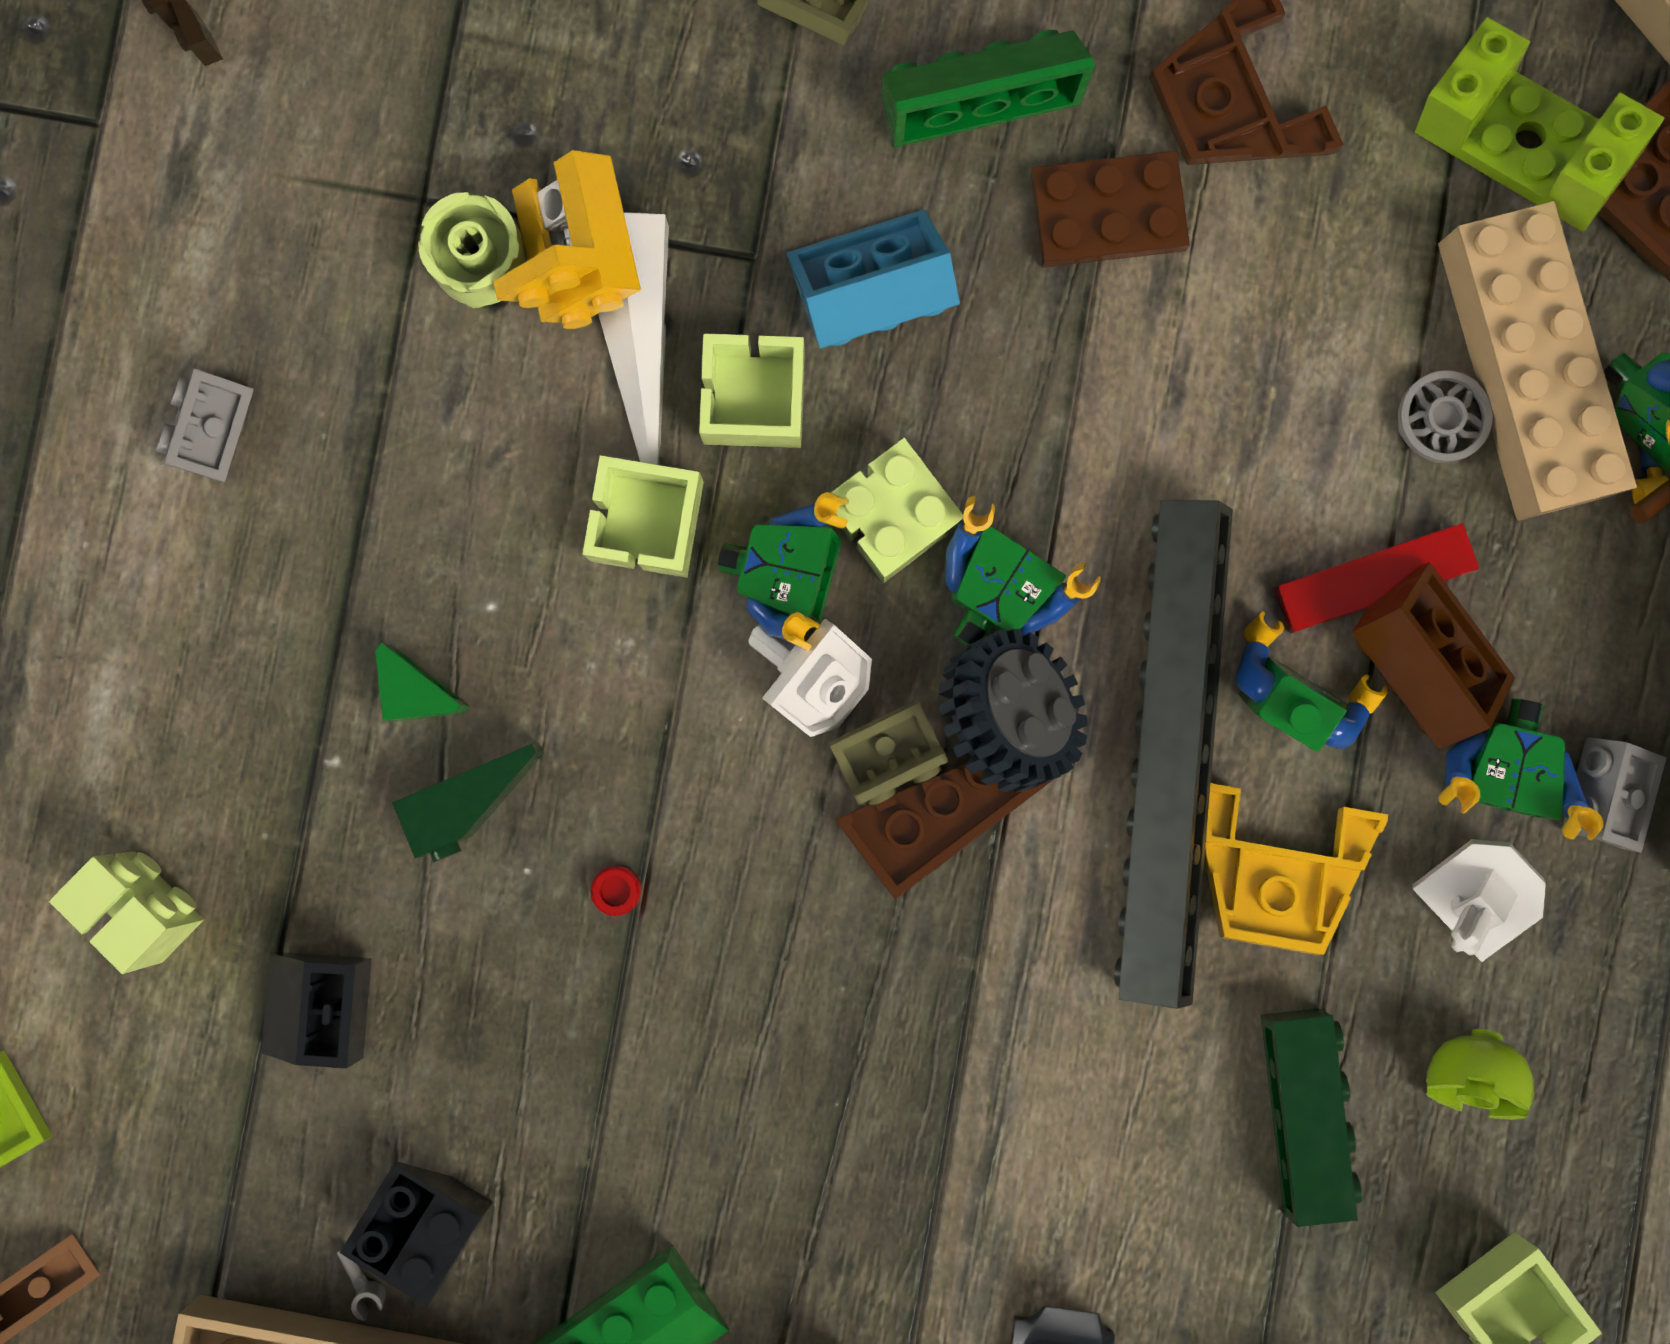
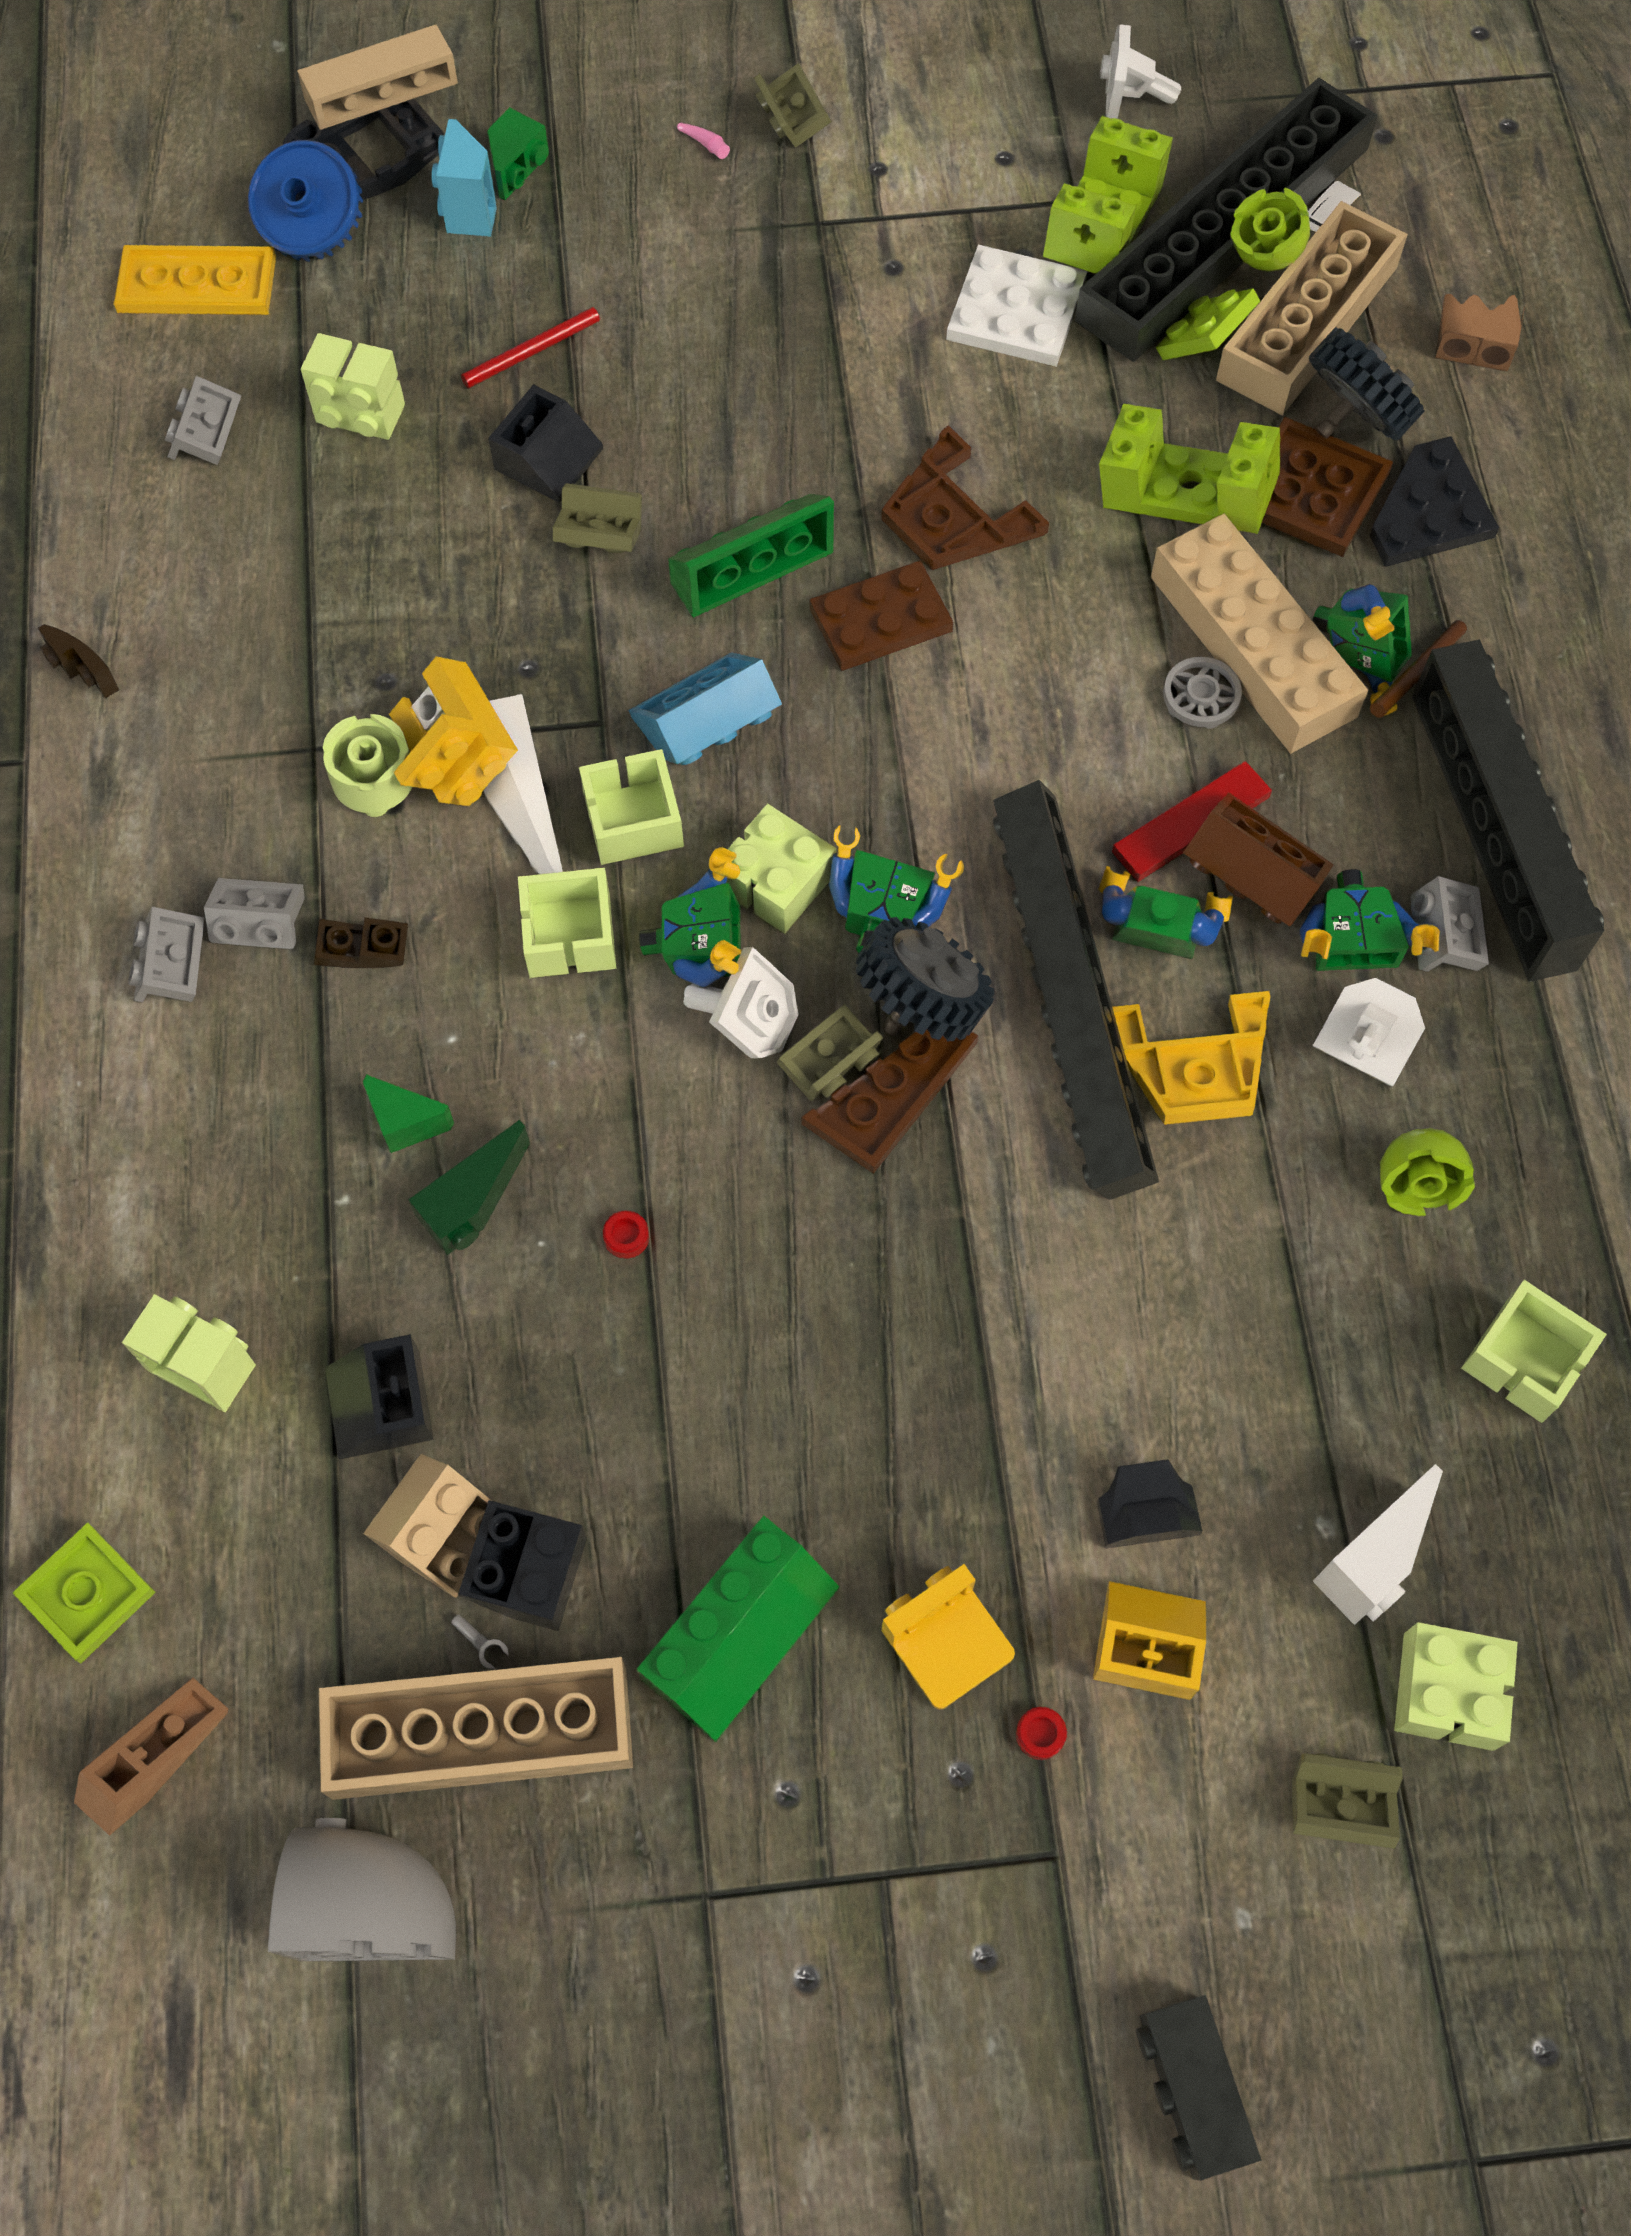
camera: 15 degrees left, 20 degrees down
dark green brick [1260,1008,1362,1227] -> none
none -> light grey bracket [204,878,305,949]
none -> dark brown slope [314,917,408,968]
none -> tan slope [363,1454,492,1598]

